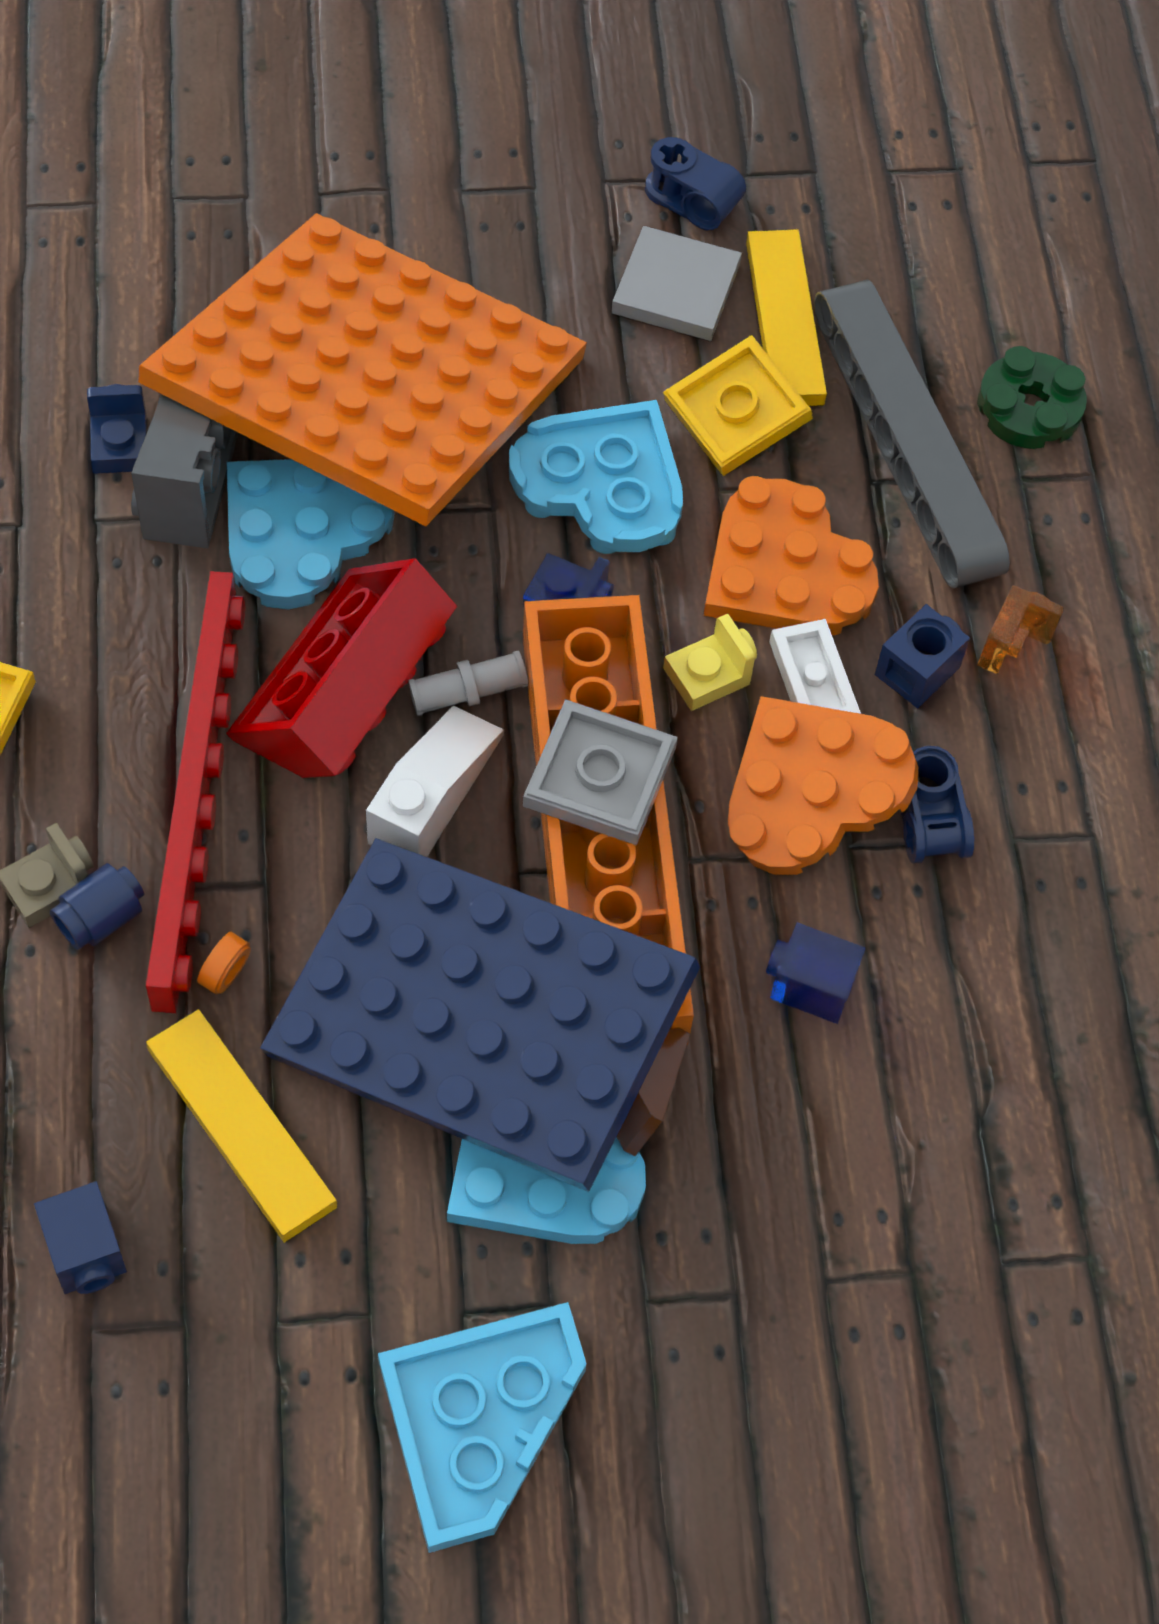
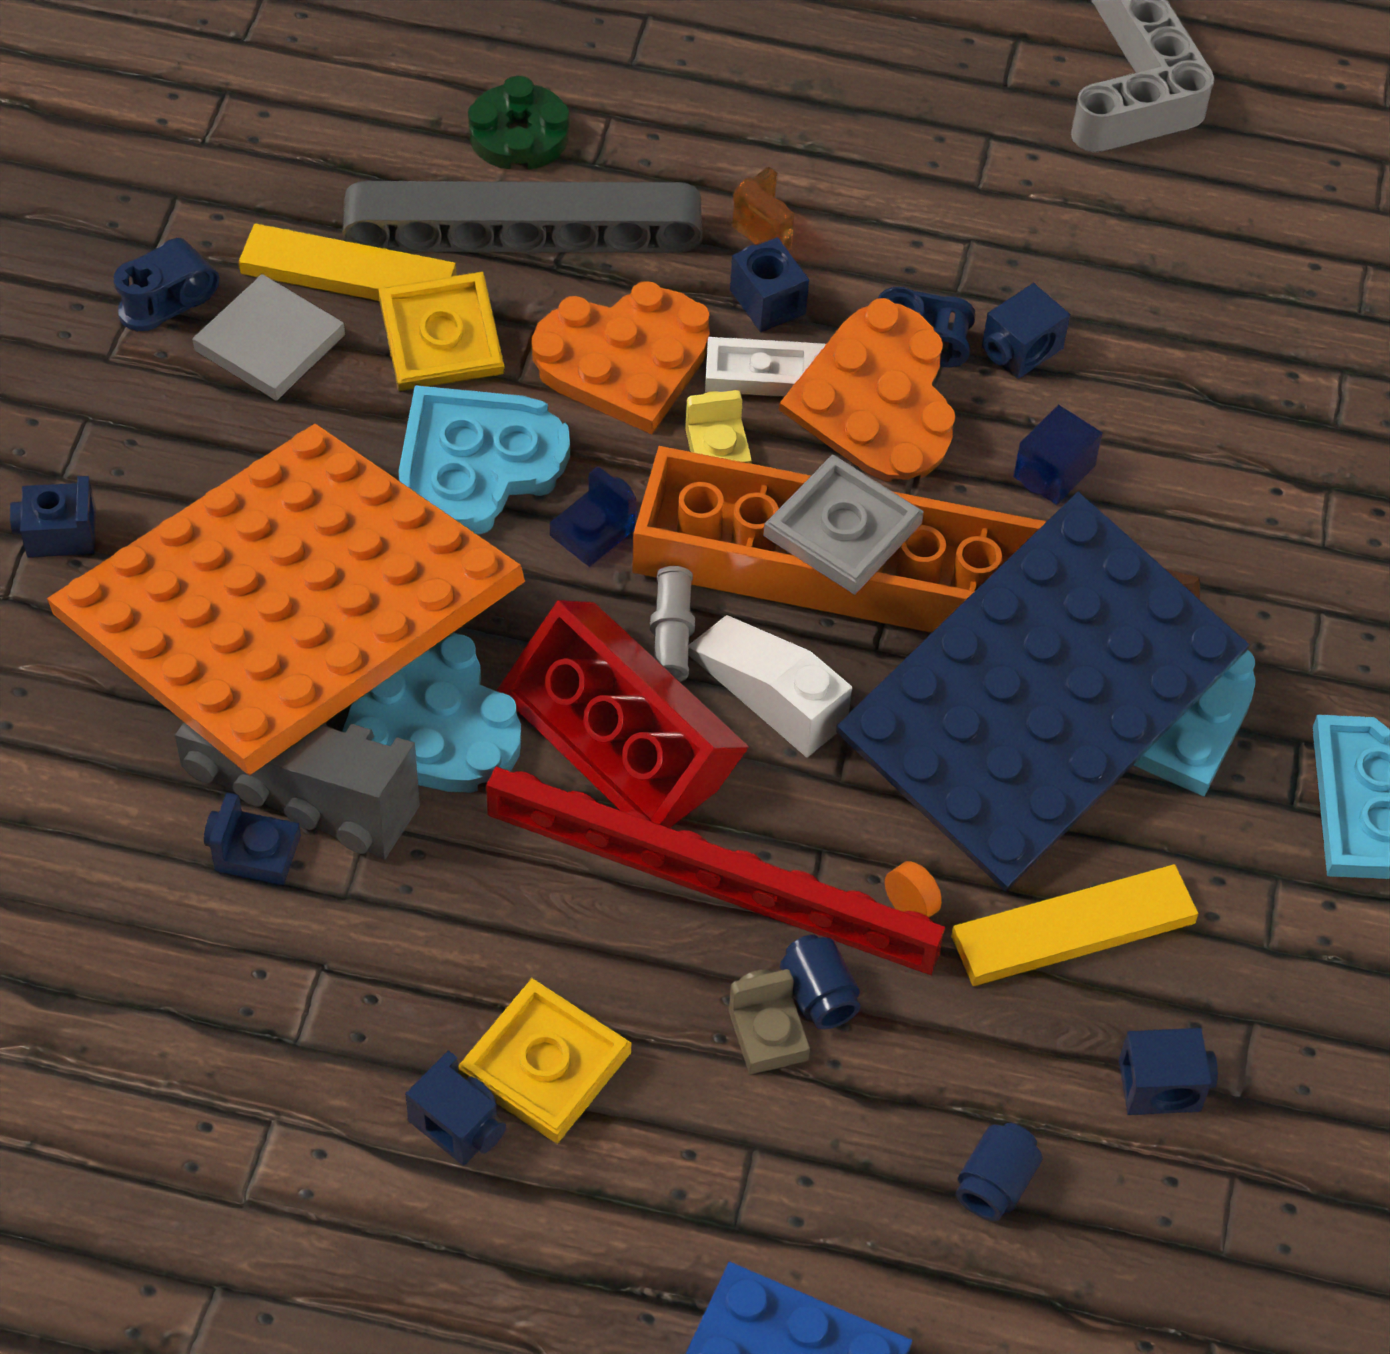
camera: 70 degrees left, 5 degrees down
none -> dark blue brick [10,476,96,557]
none -> dark blue brick [982,283,1070,379]

